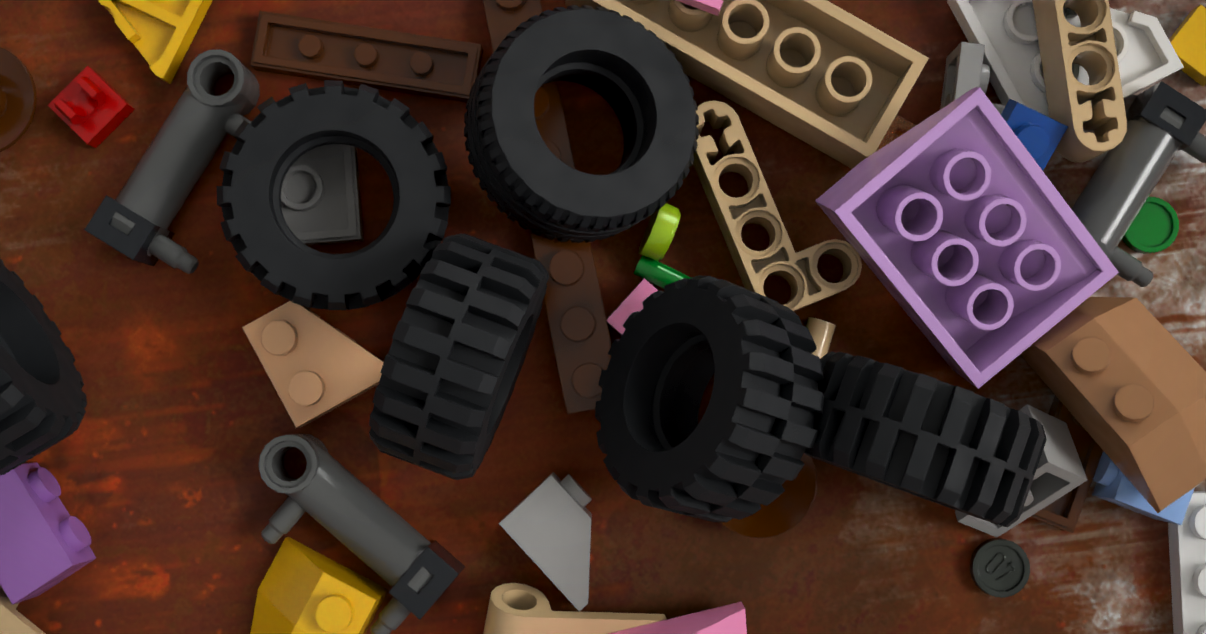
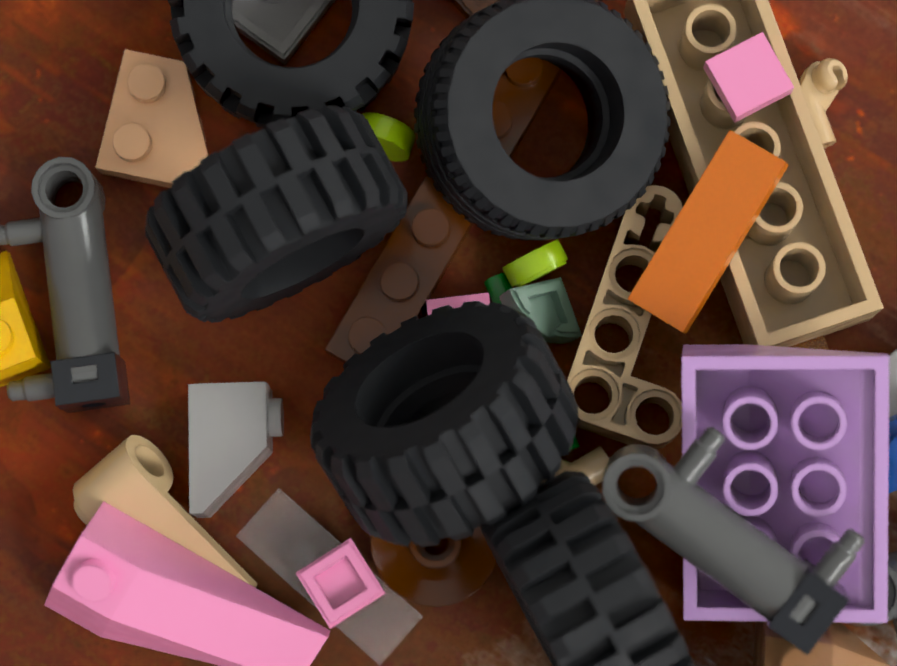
camera: 45 degrees right, 5 degrees down
none -> clear tile [236,488,423,665]
none -> bright pink tile [296,538,386,629]
none -> lime tile [362,112,416,162]
none -> sand green tile [499,277,582,344]
none -> dark grey piece [602,427,864,655]
none -> orange tile [628,130,789,334]

